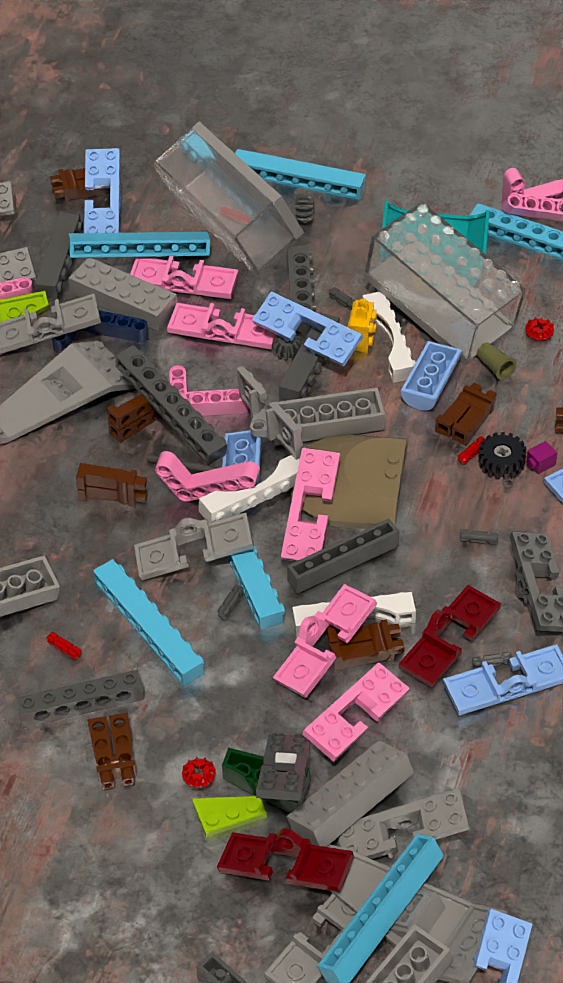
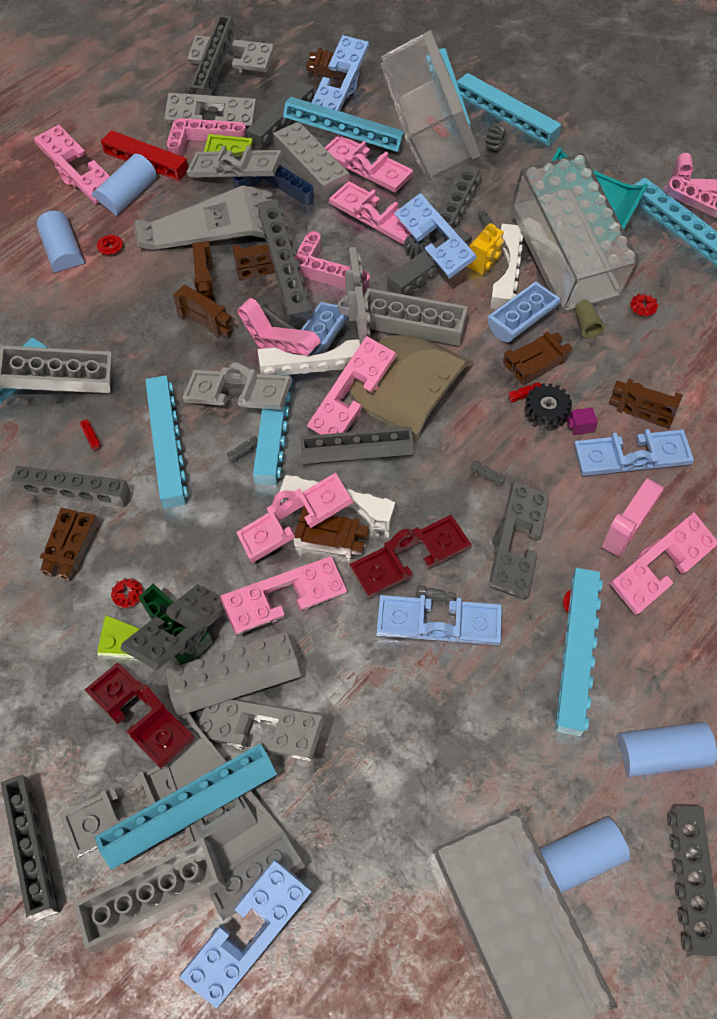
camera: 25 degrees right, 10 degrees up
none -> reddish brown hips [192,241,216,301]

